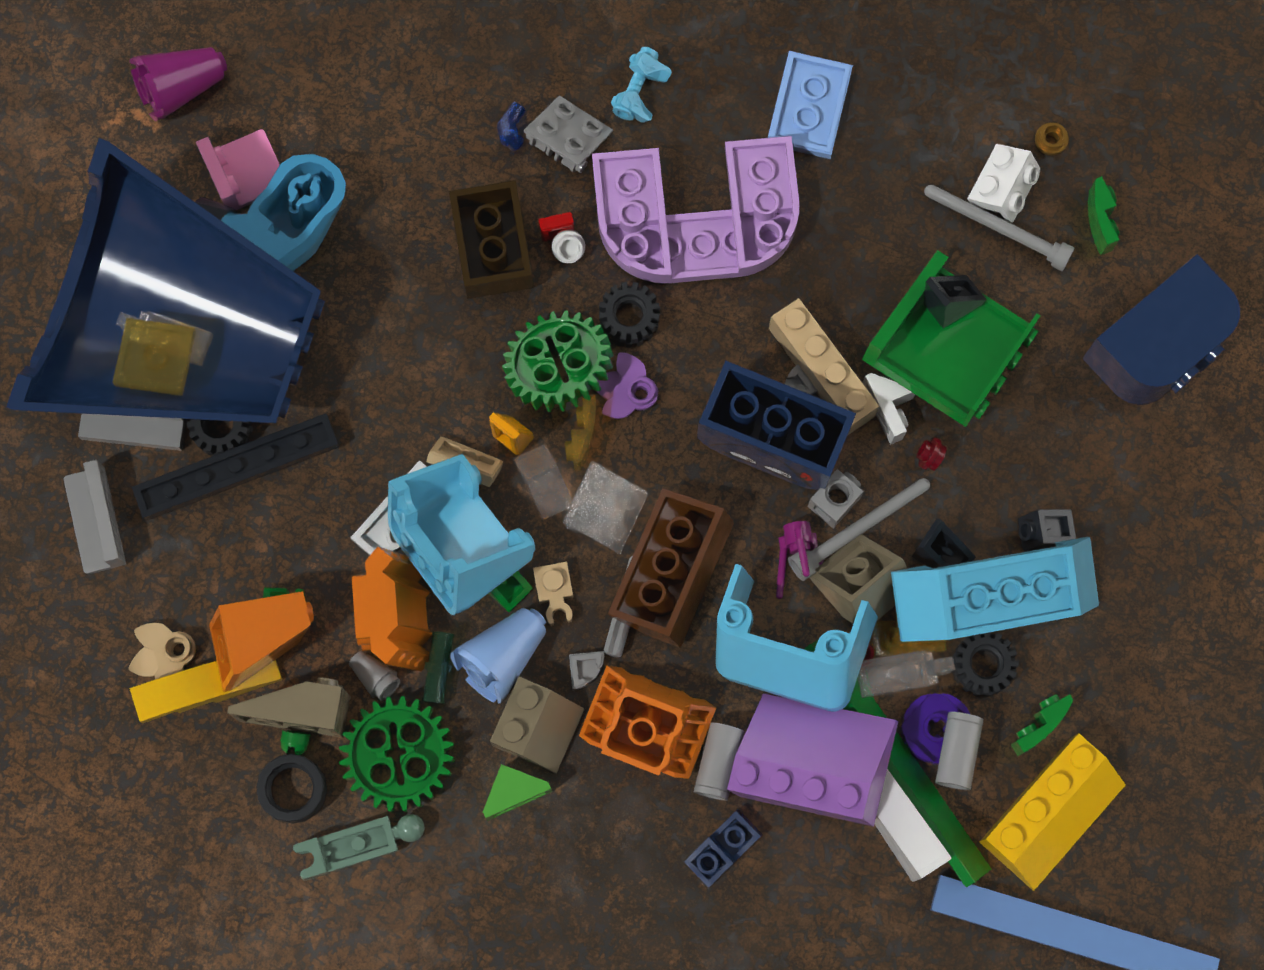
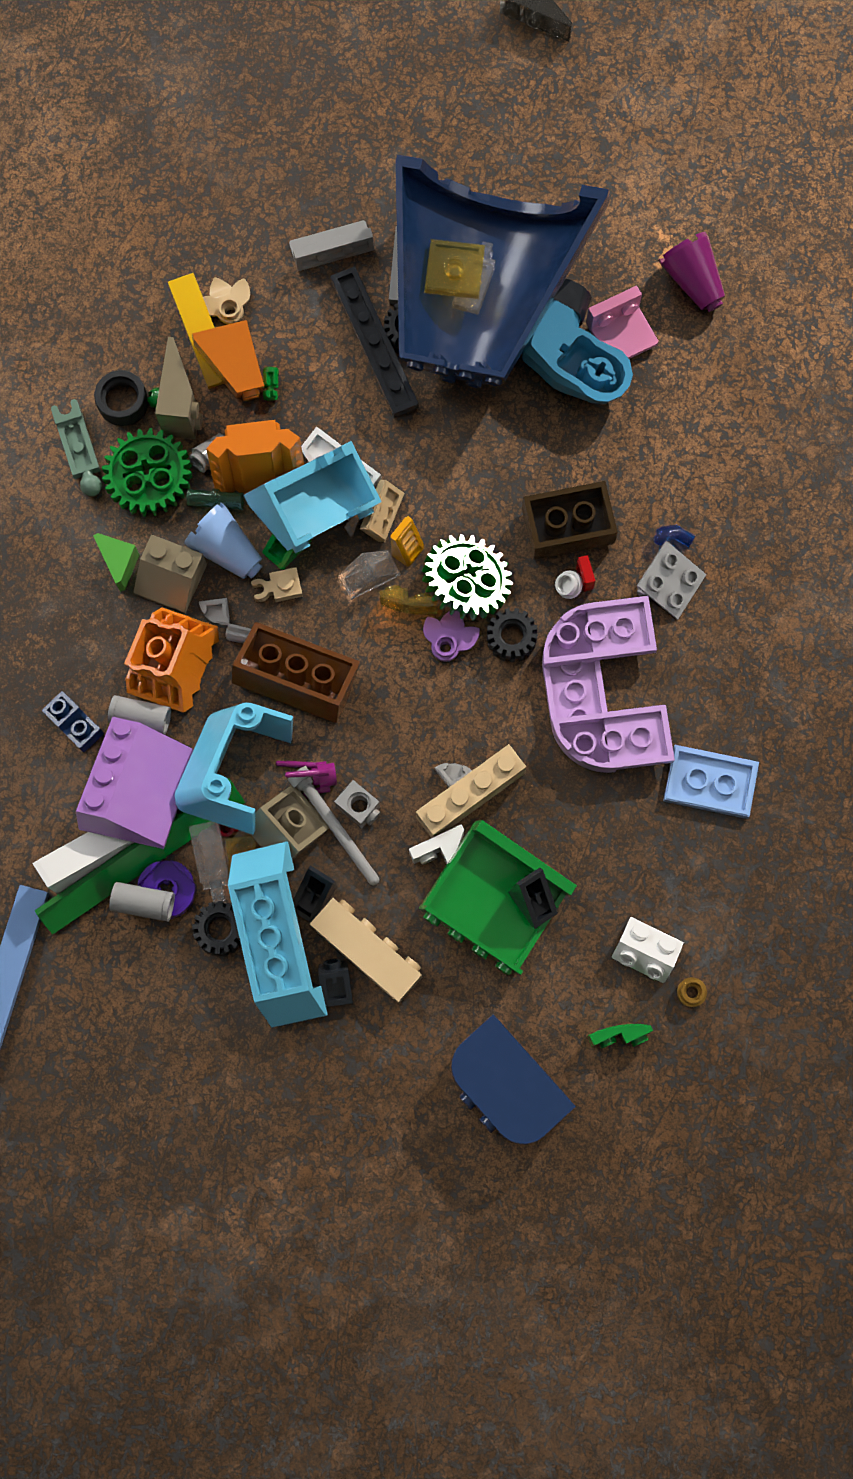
camera: 90 degrees right, 0 degrees up
clear hinge [562,461,649,554] -> none
medium azure piece [611,47,672,123] -> none
dark blue brick [697,360,856,490] -> none
dark red plate [916,437,947,471] -> none
light grey piece [924,185,1075,272] -> none
yellow slope [979,733,1126,891] -> none
green slope [1011,694,1073,757] -> none
none -> tan brick [310,898,422,1004]

